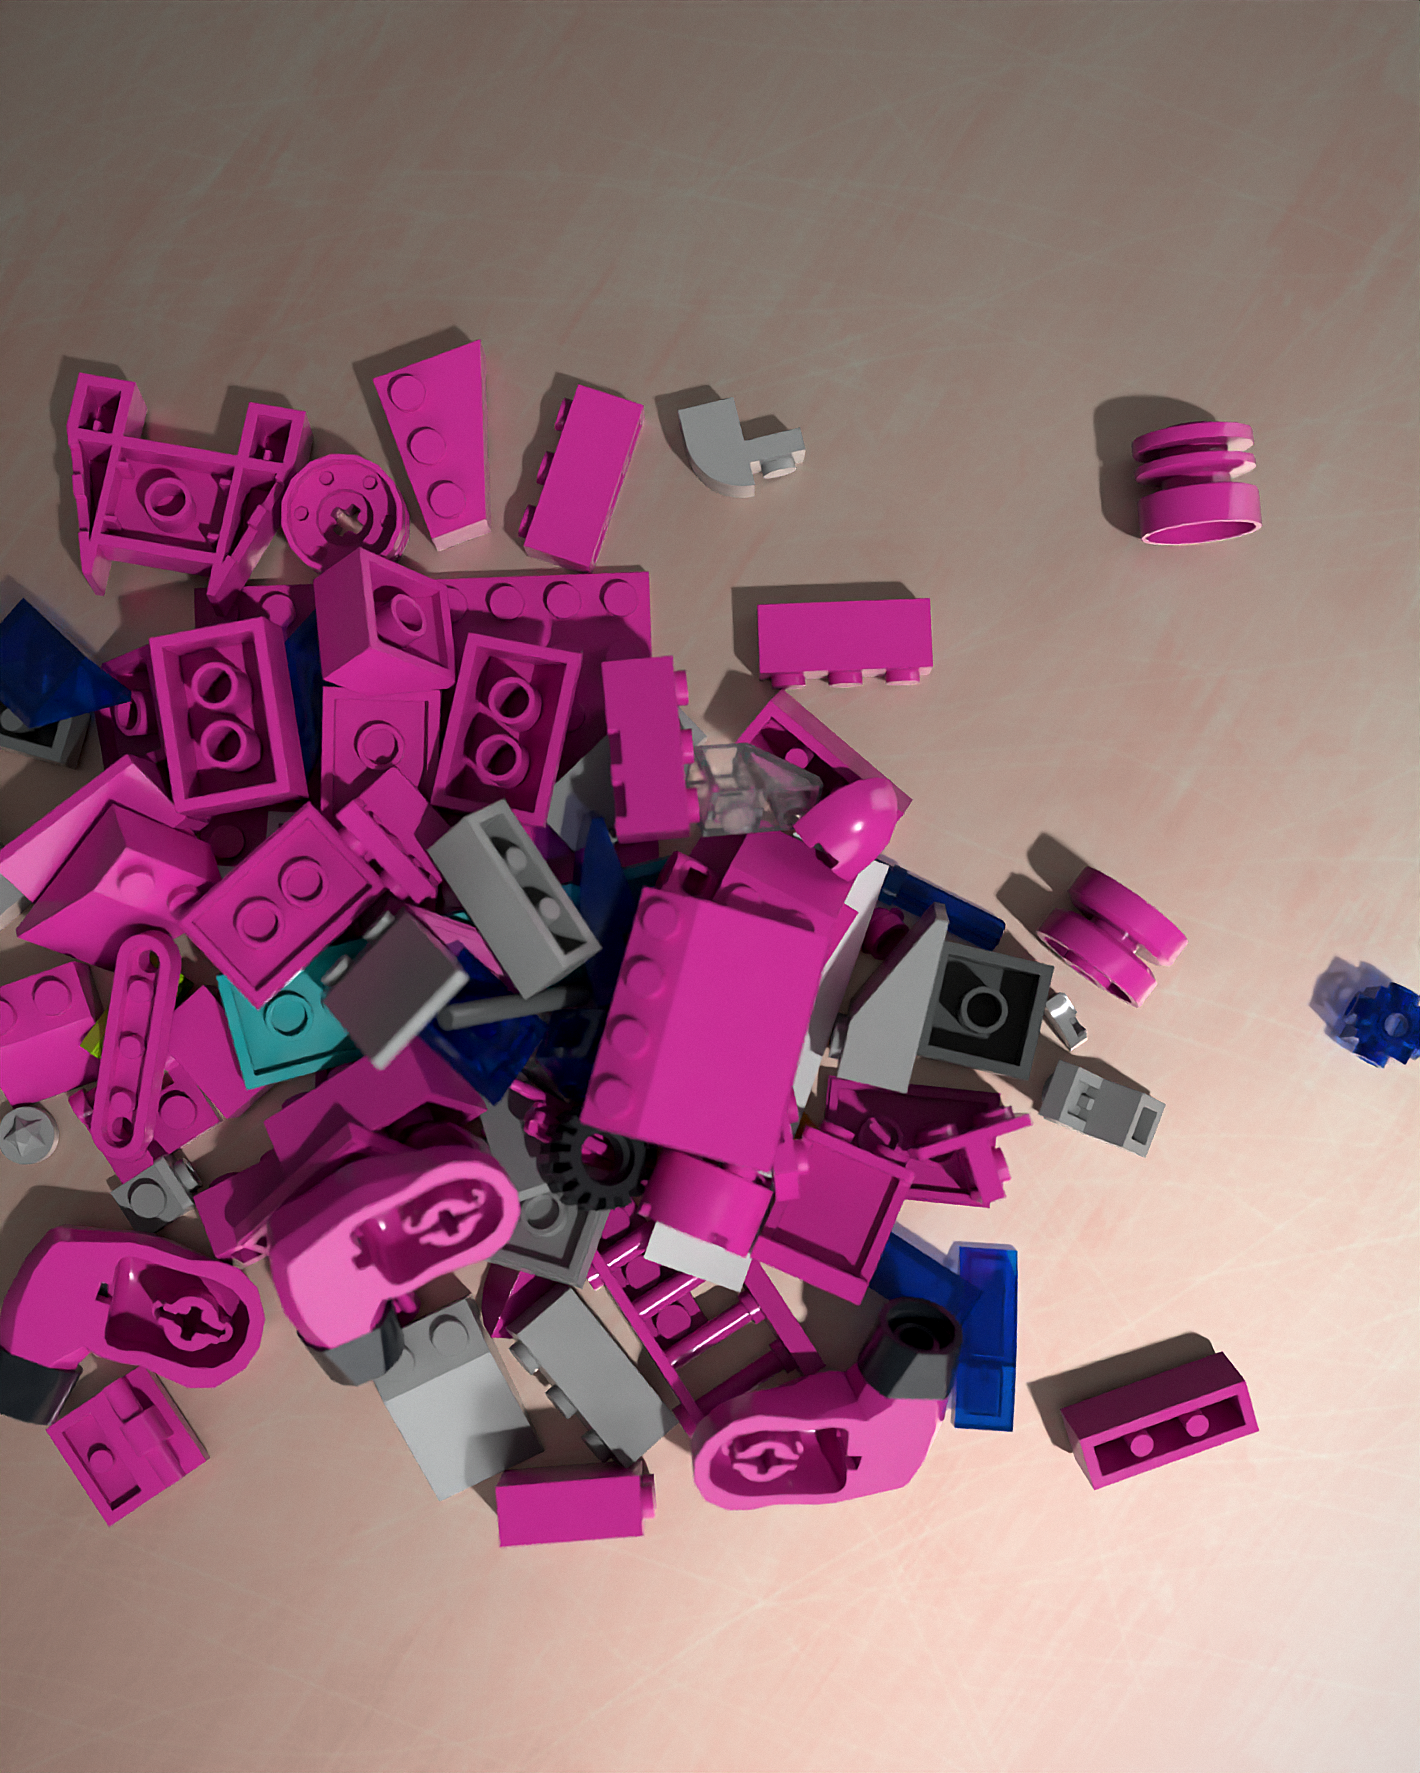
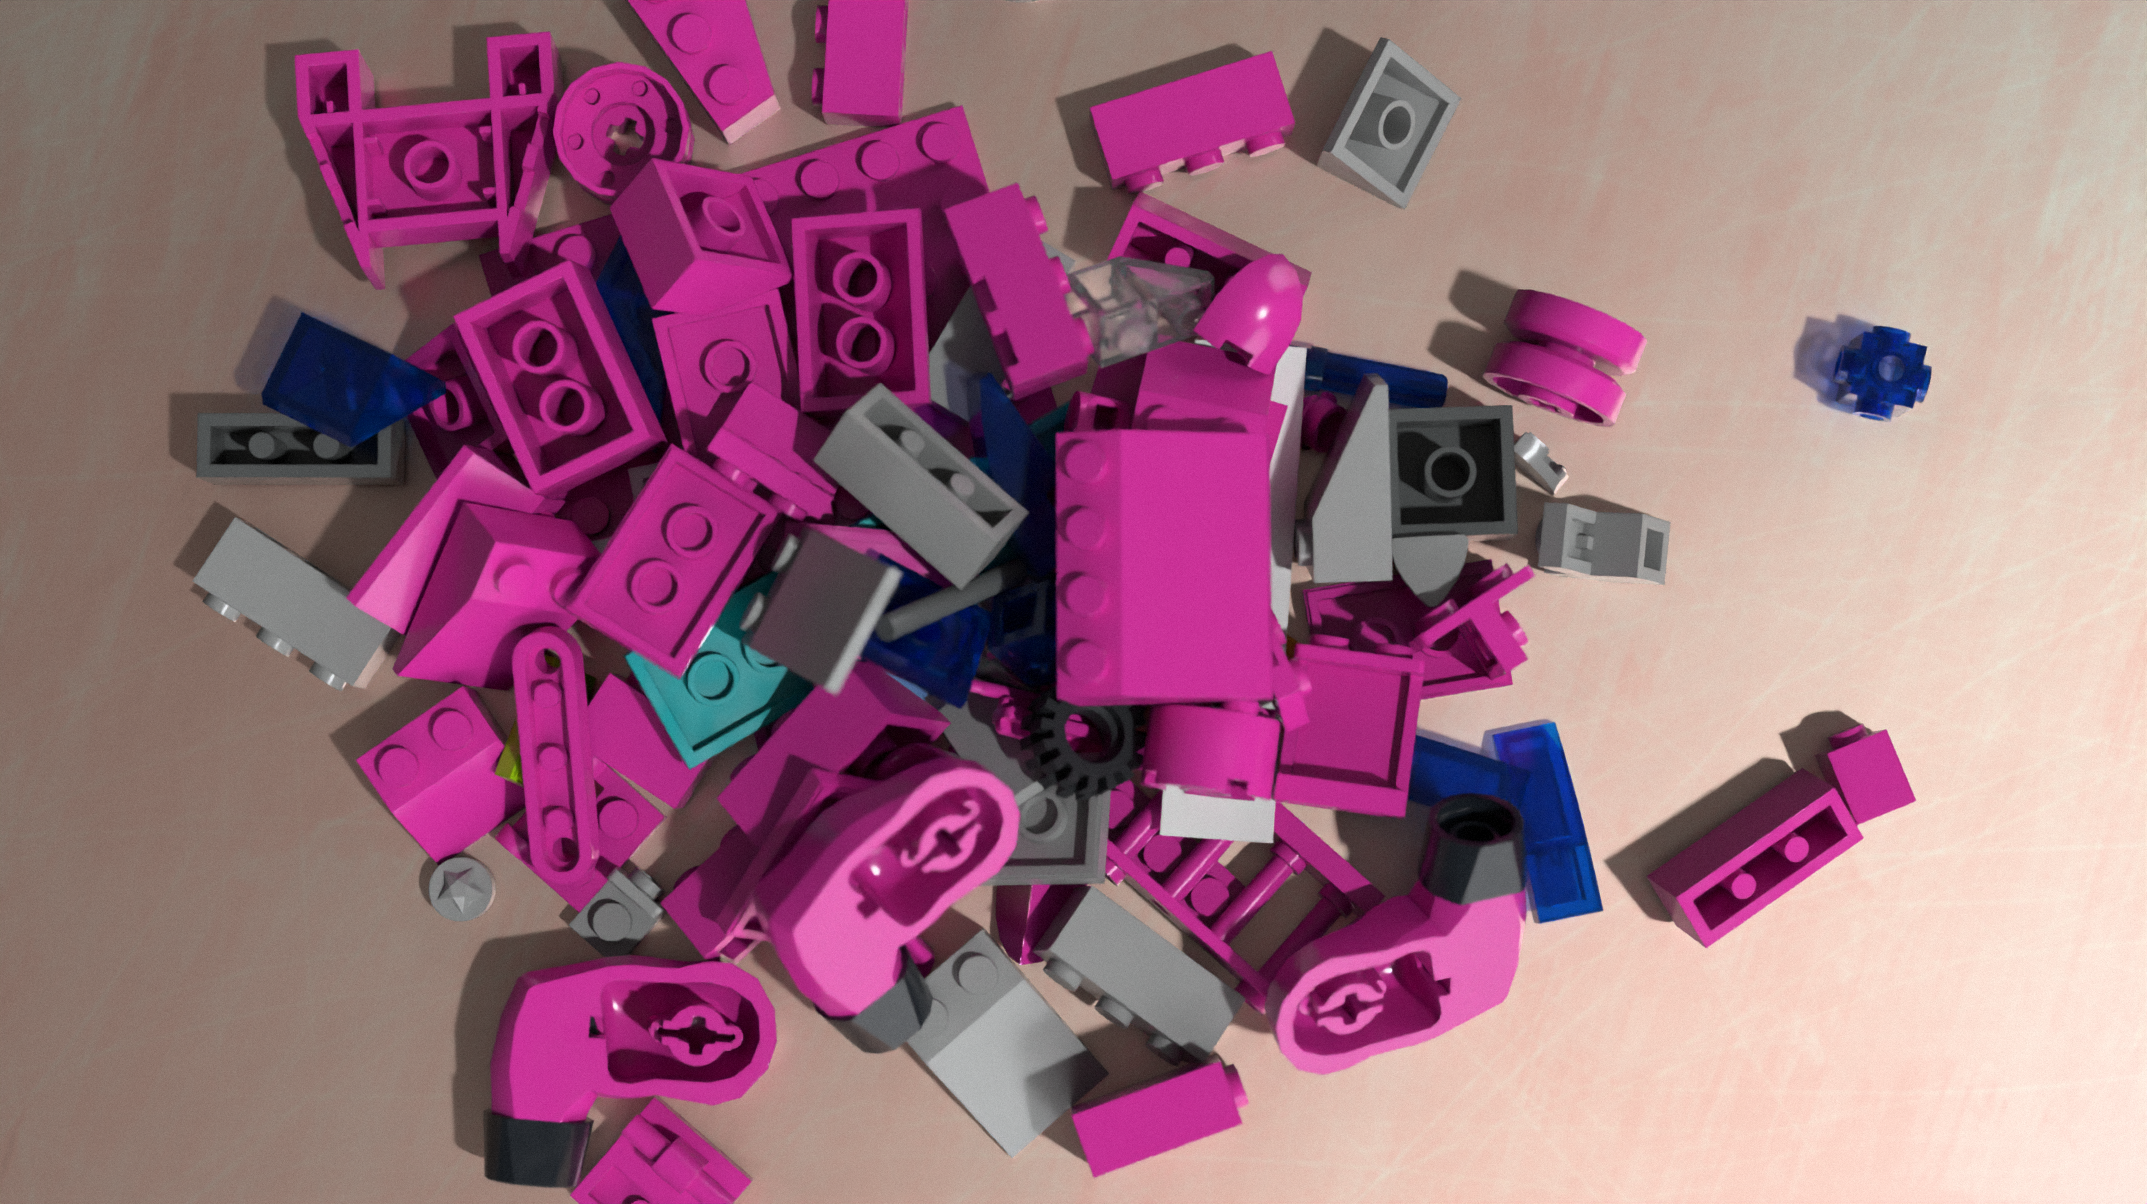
camera: 15 degrees left, 0 degrees up
none -> light grey slope [1317,37,1462,209]
none -> light grey tile [1392,535,1469,608]
none -> dark pink brick [1815,723,1916,825]

